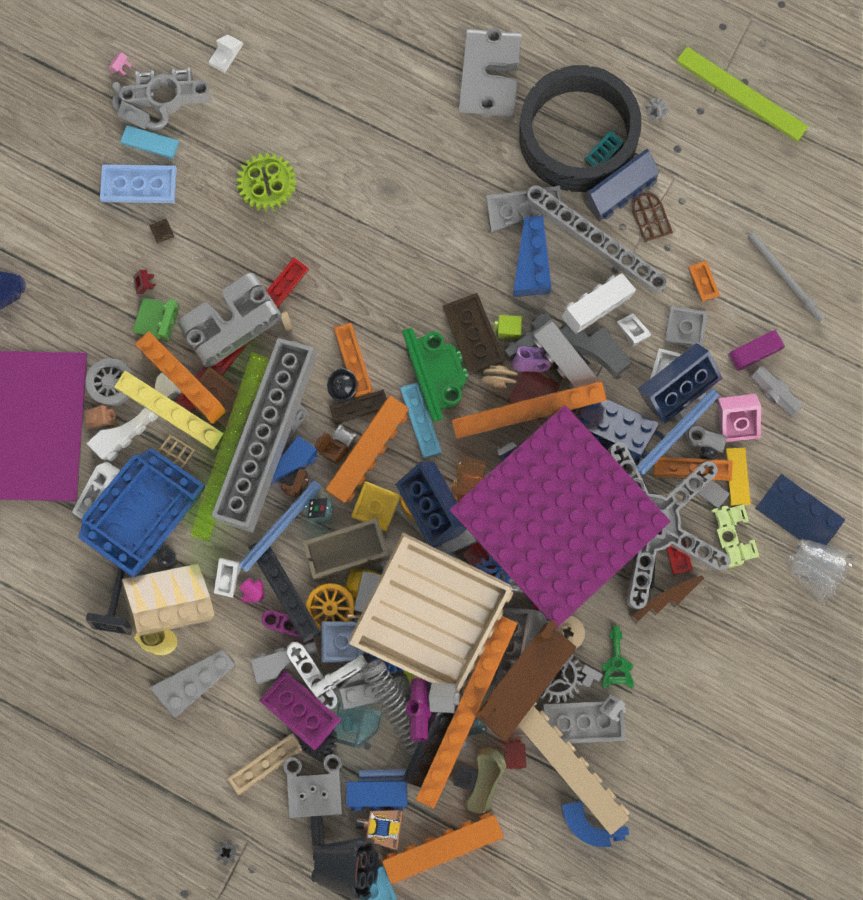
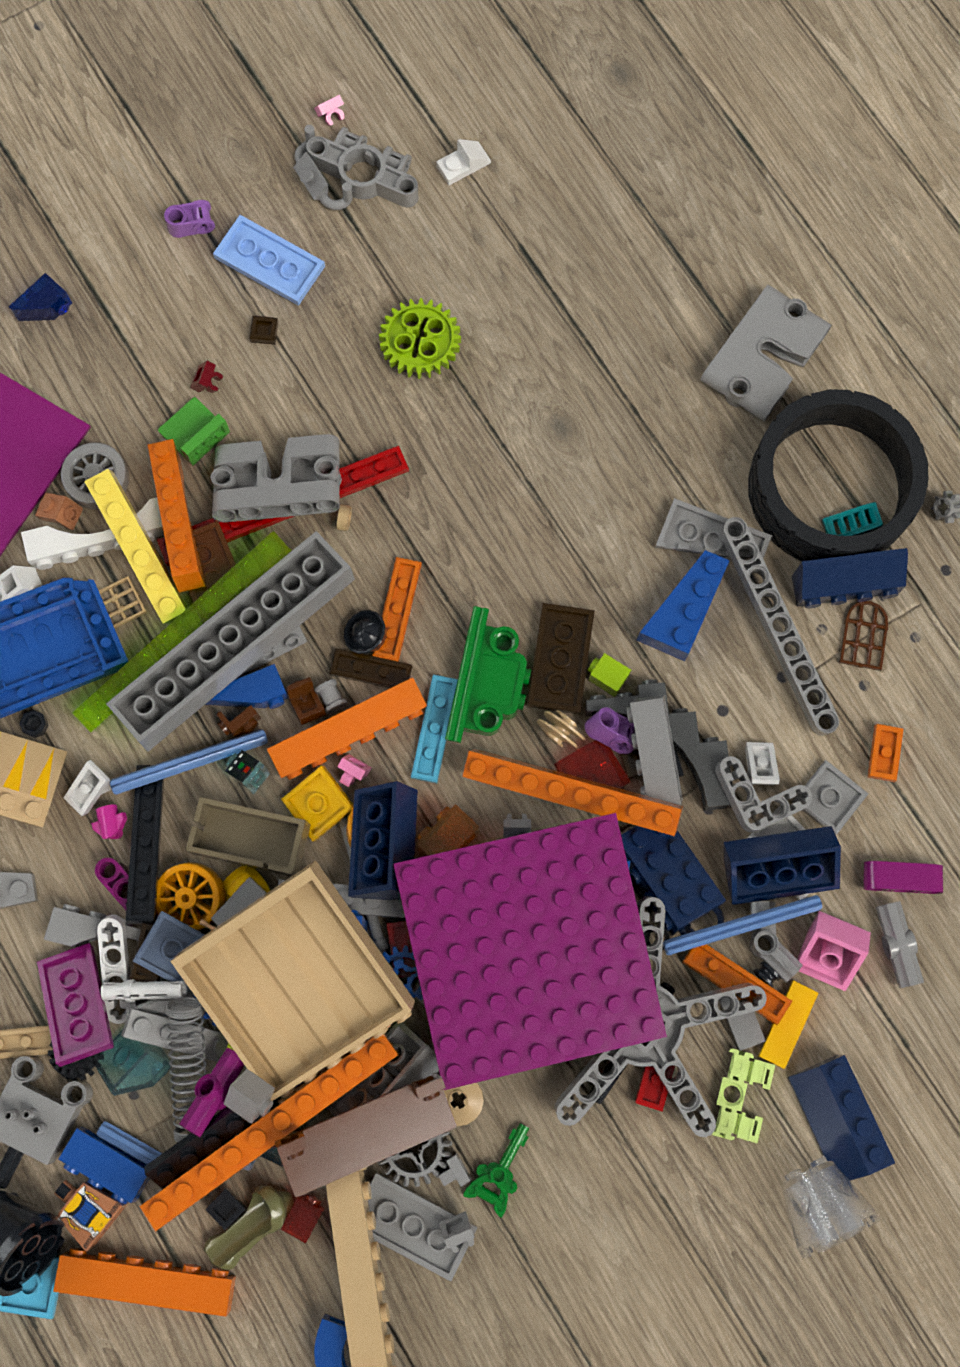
camera: 25 degrees right, 0 degrees up
medium azure tile [120,125,179,159] -> none
white brick [562,273,636,334] -> none
reddish brown slope [631,575,704,624] -> none
none -> medium lavender piece [164,200,215,238]
none -> bright pink tile [337,754,372,787]
none -> light grey beam [715,756,812,832]

